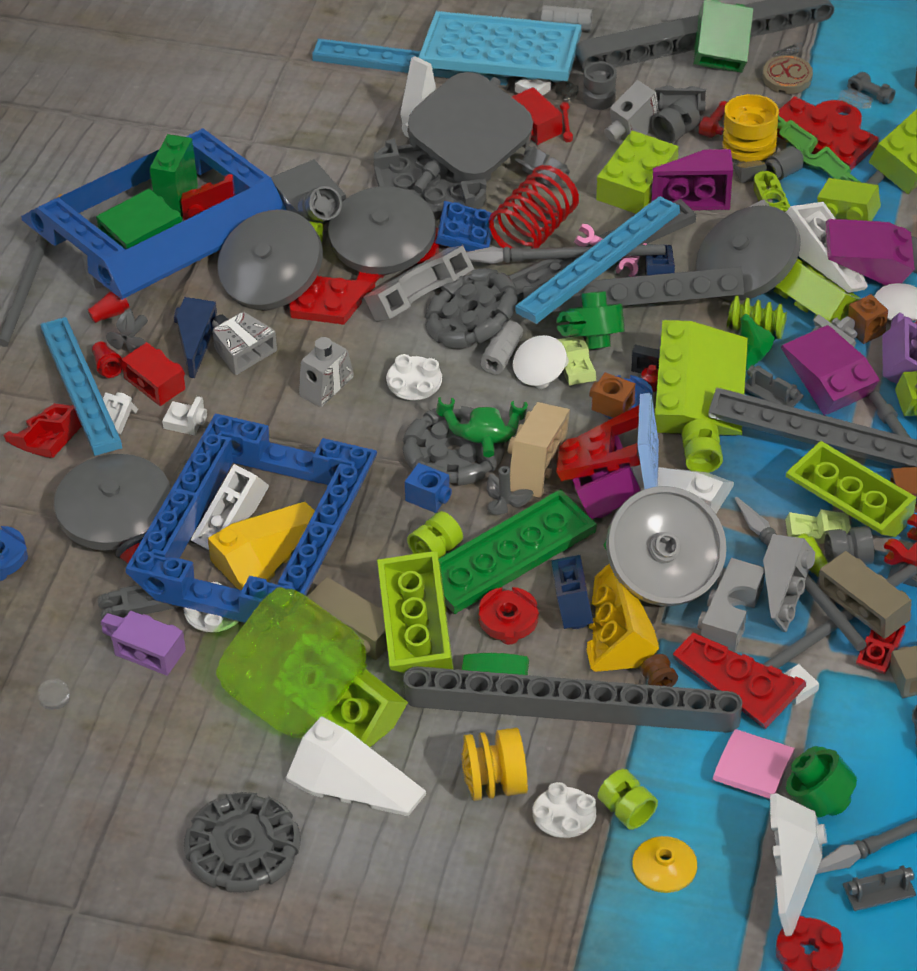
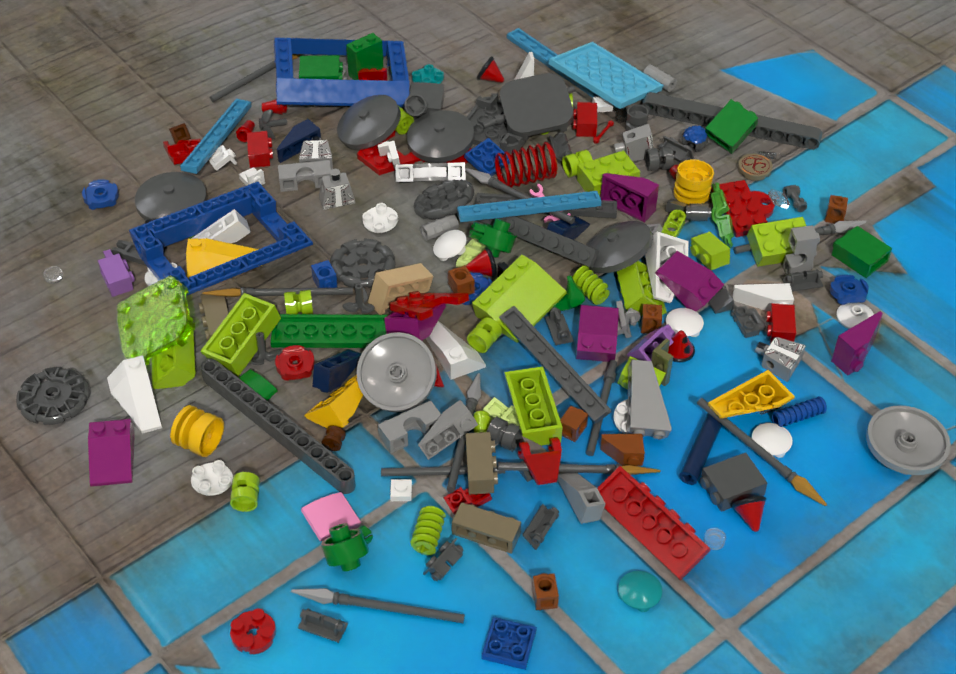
camera: 35 degrees right, 0 degrees up
green piece [436,397,528,458] -> none
yellow dish [632,836,697,893] -> none
light blue tile [638,393,659,489] -> none
red wing [673,632,807,729] -> none
white wedge [770,793,827,936] -> none
none -> magenta slope [88,419,135,487]
none -> reddish brown slope [169,123,191,144]
none -> dark grey piece [202,287,353,297]
none -> dark grey plant [250,332,281,365]
none -> light grey arch [278,160,331,192]
none -> white bracket [378,141,400,168]
none -> lime piece [410,506,446,555]
none -> teal dish [412,64,444,84]
none -> red hat [466,247,496,278]
none -> red hat [477,56,504,83]
none -> lime wheel [562,150,593,177]
none -> blue piece [681,125,708,152]

